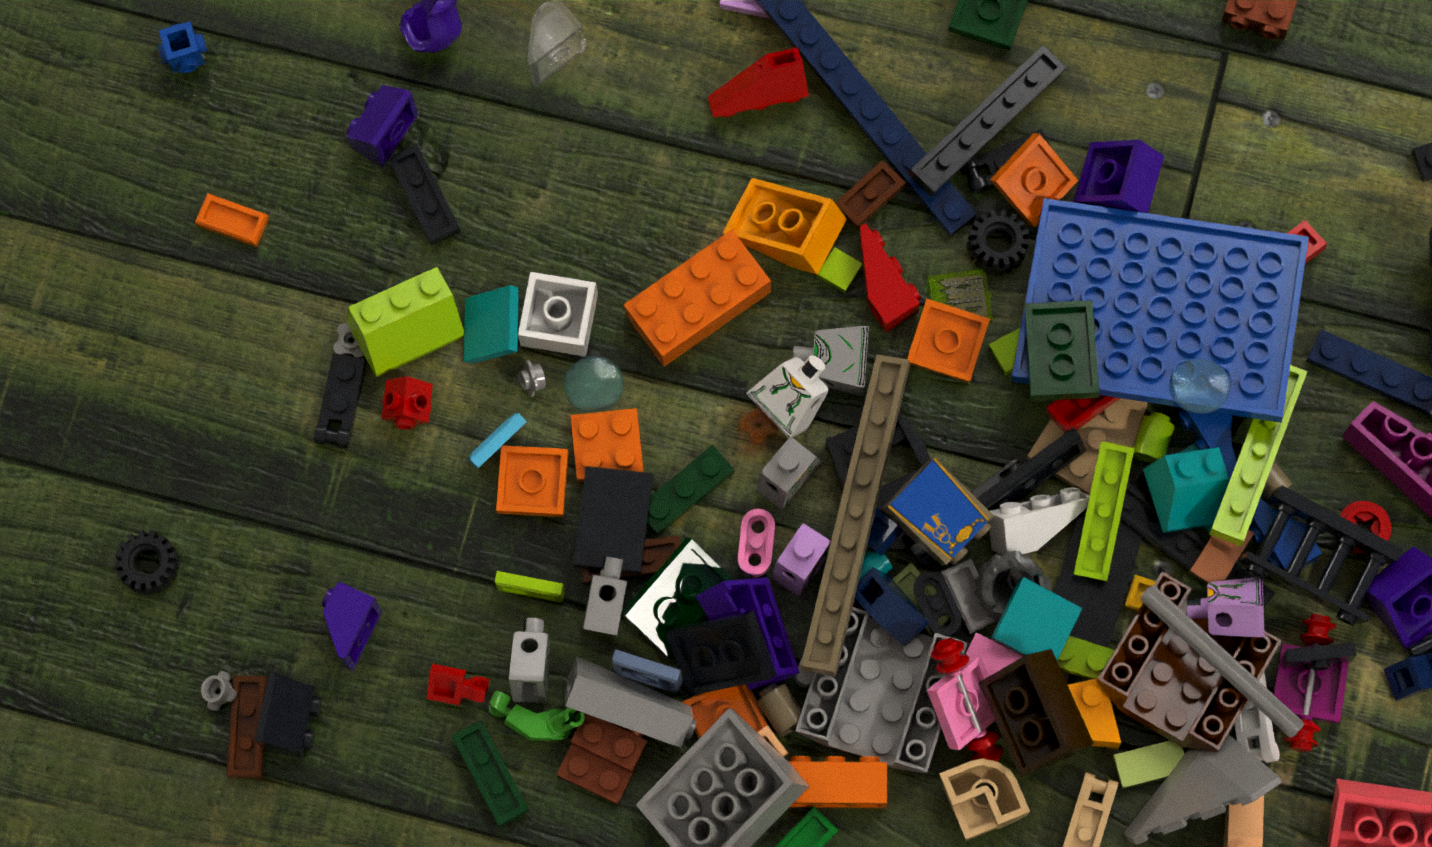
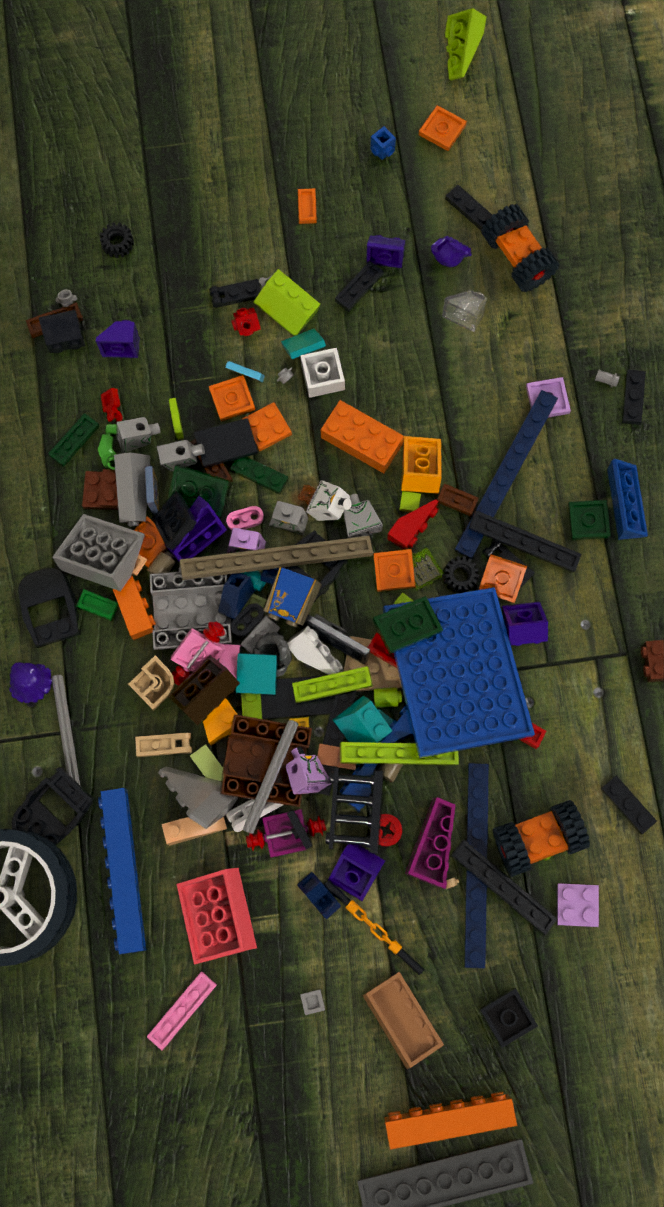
camera: 65 degrees right, 0 degrees up
clear light blue piece [564,356,624,413] -> none
red slope [707,47,809,118] -> none
clear light blue piece [1169,358,1231,414] -> none

